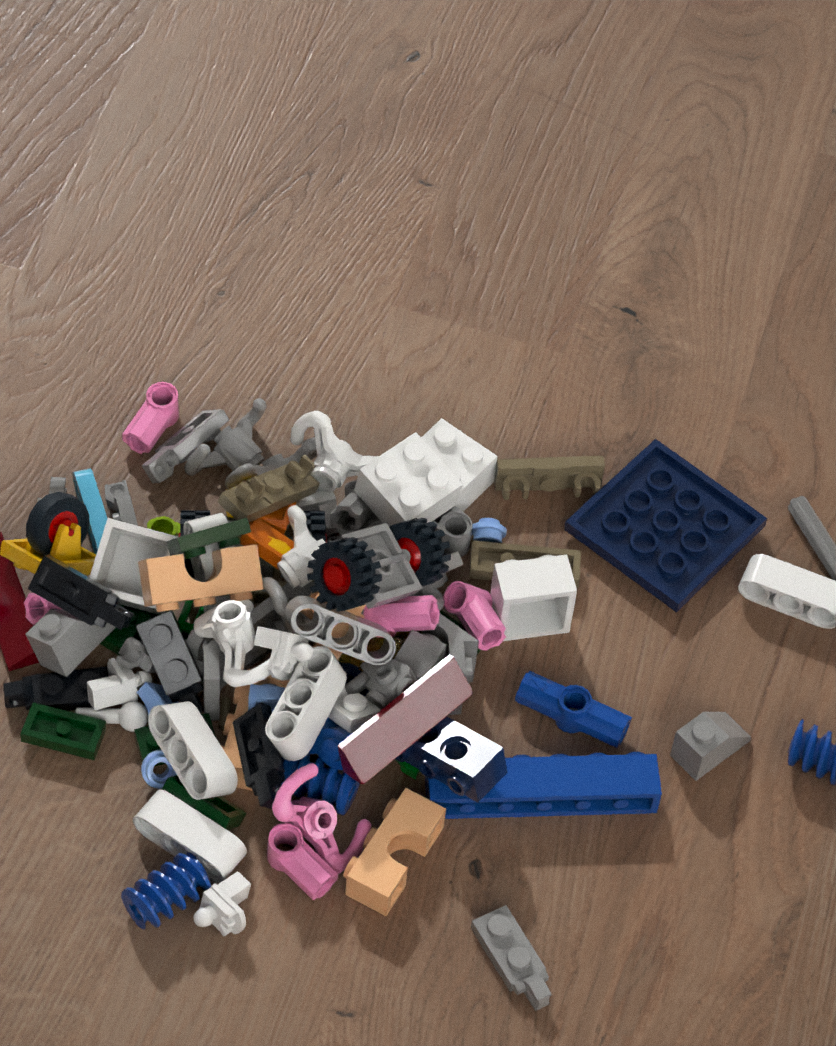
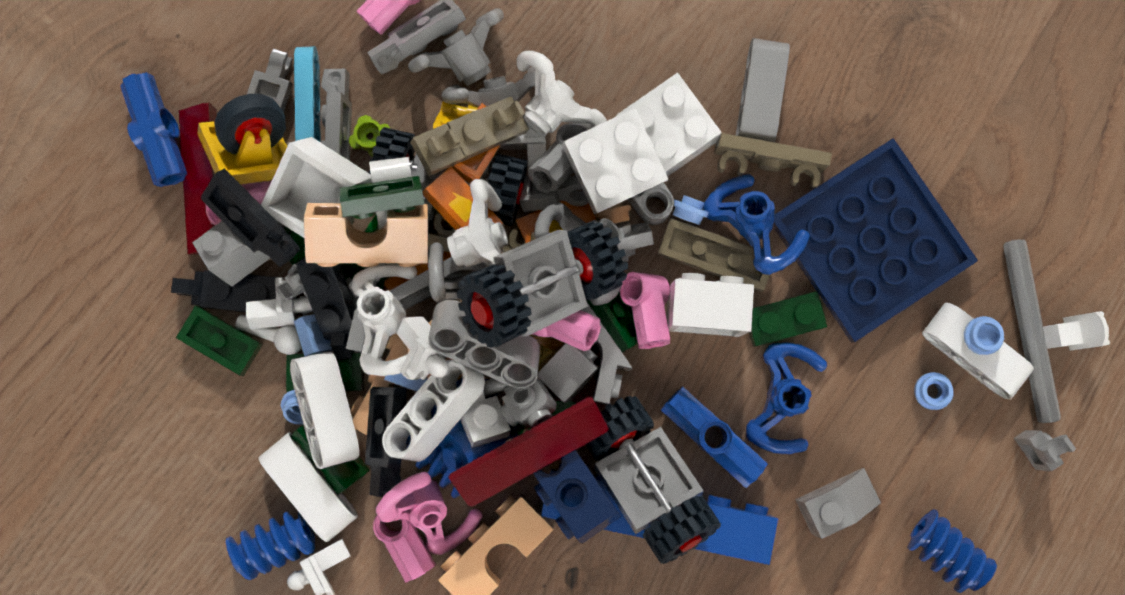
camera: 20 degrees right, 30 degrees up
none -> plate [586,396,721,564]
none -> blue piece [703,174,810,275]
none -> light grey beam [736,38,790,143]
none -> blue piece [746,342,827,454]
none -> dark green plate [749,291,828,347]
none -> light blue plate [914,372,953,410]
none -> light blue plate [964,316,1004,355]

